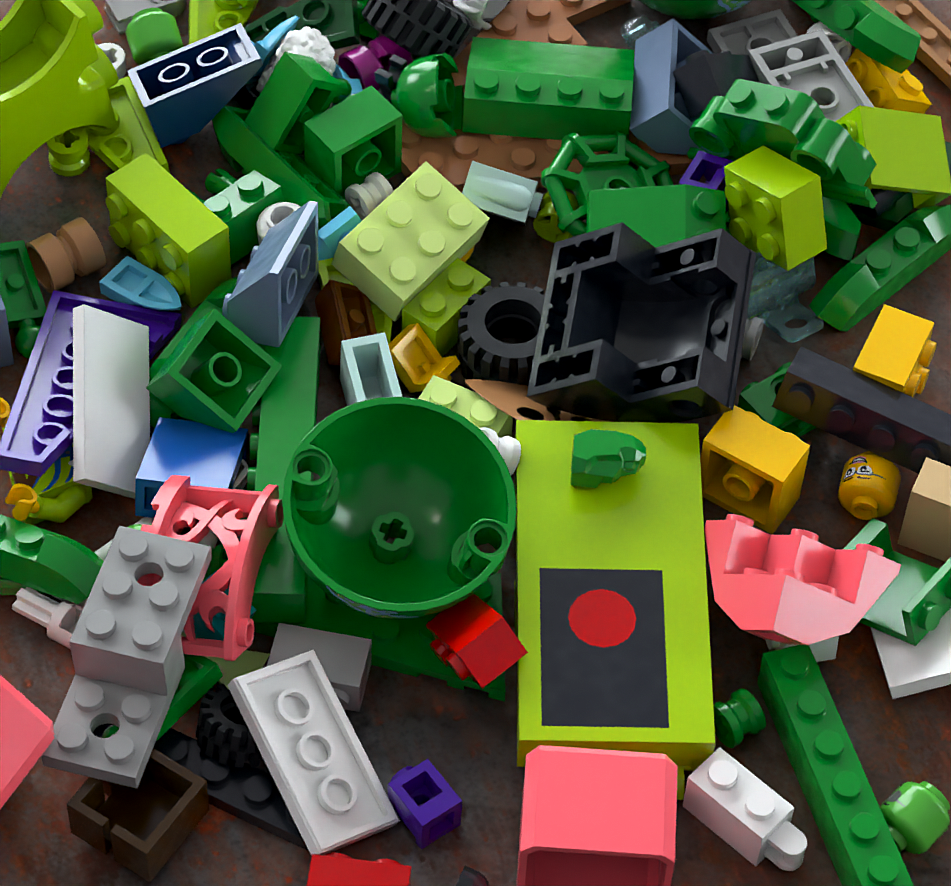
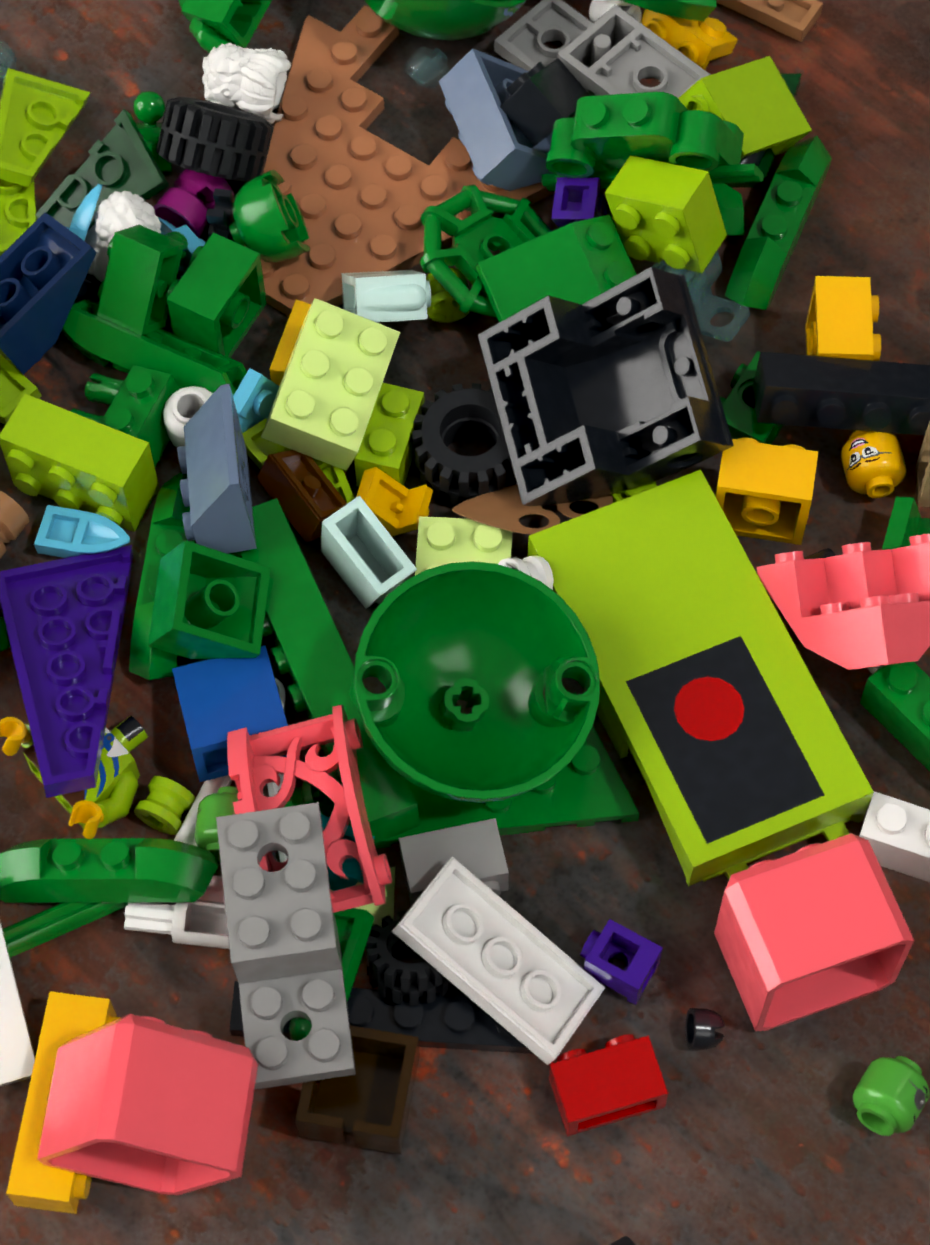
camera: 20 degrees left, 10 degrees up
white tile [73,304,150,499] -> none
white wheel [345,172,394,220] -> none
red brick [425,593,528,689] -> none
green slope [462,37,634,140] -> none
green rock [570,429,646,488] -> none
green wheel [713,688,766,748] -> none
none -> lime wheel [134,776,195,835]

